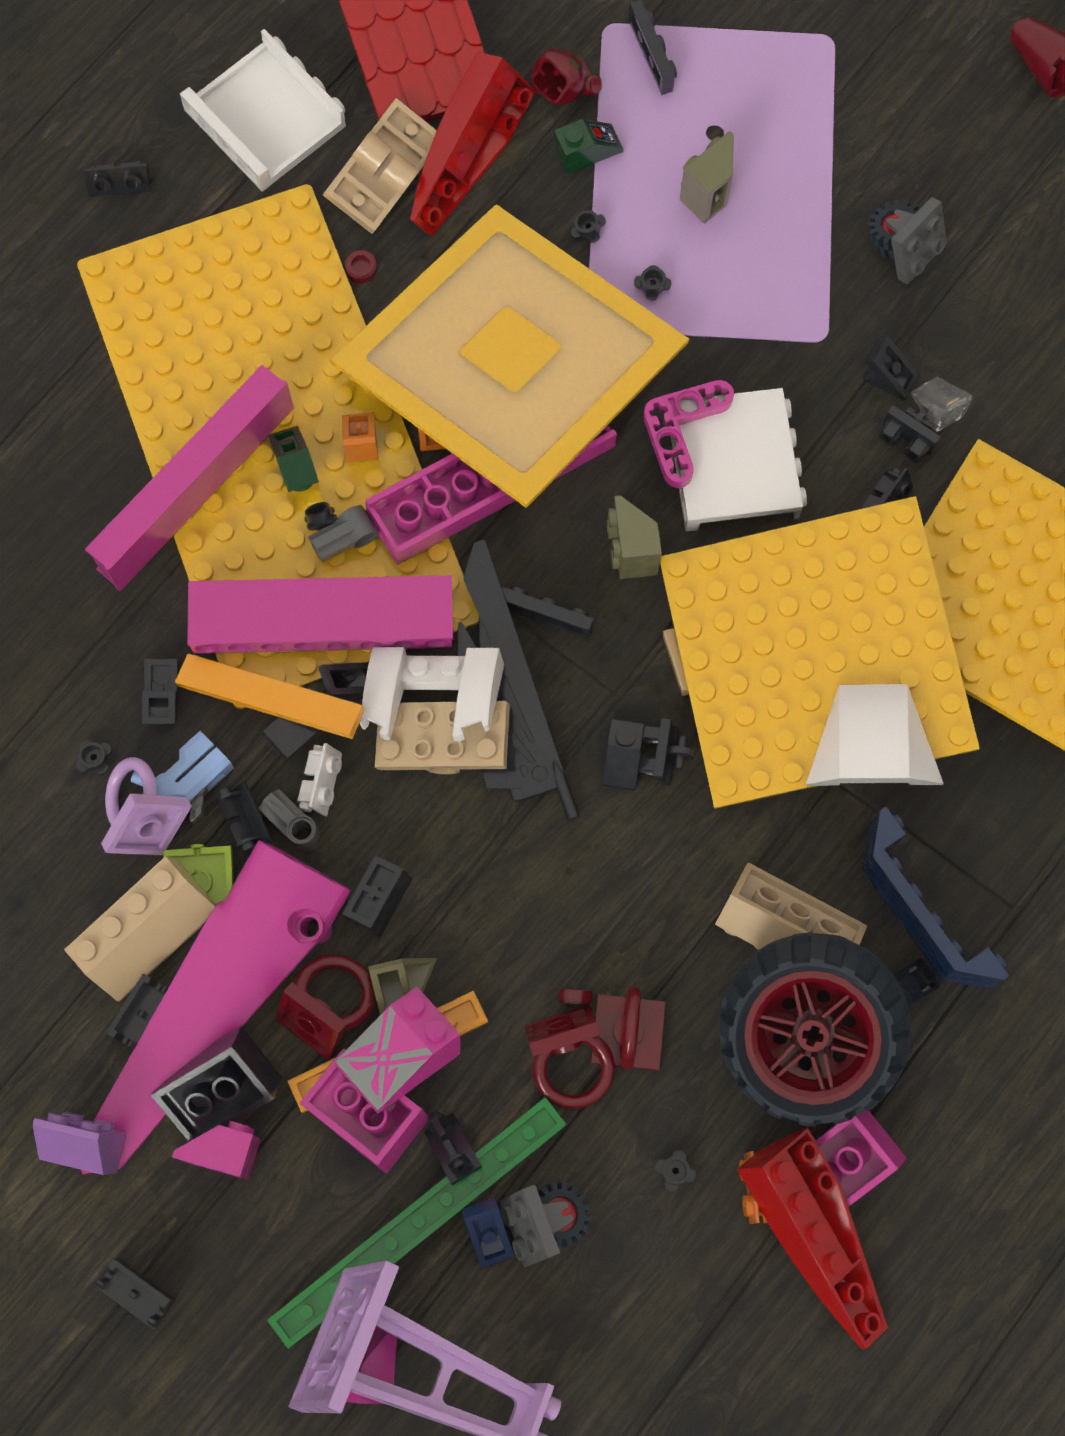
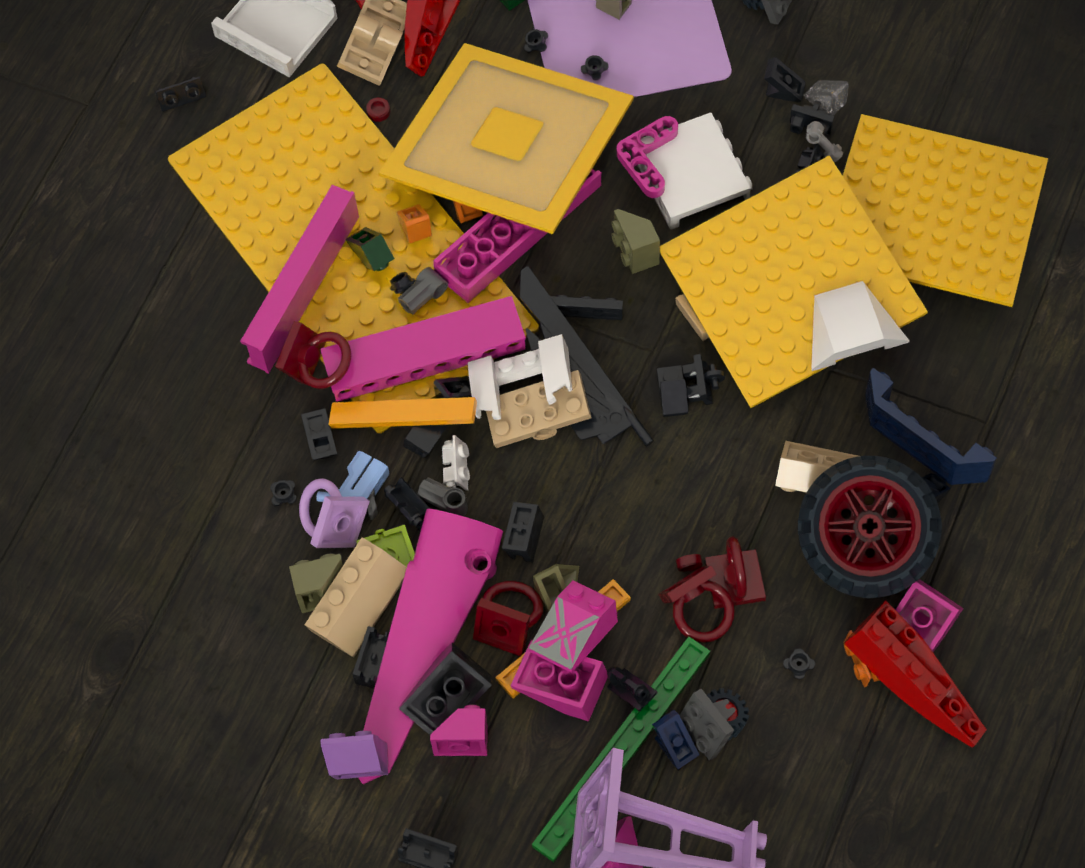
camera: 10 degrees left, 10 degrees down
none -> dark red tile [275,321,352,389]
none -> olive slope [289,554,343,613]
none -> light grey bar [806,121,843,162]

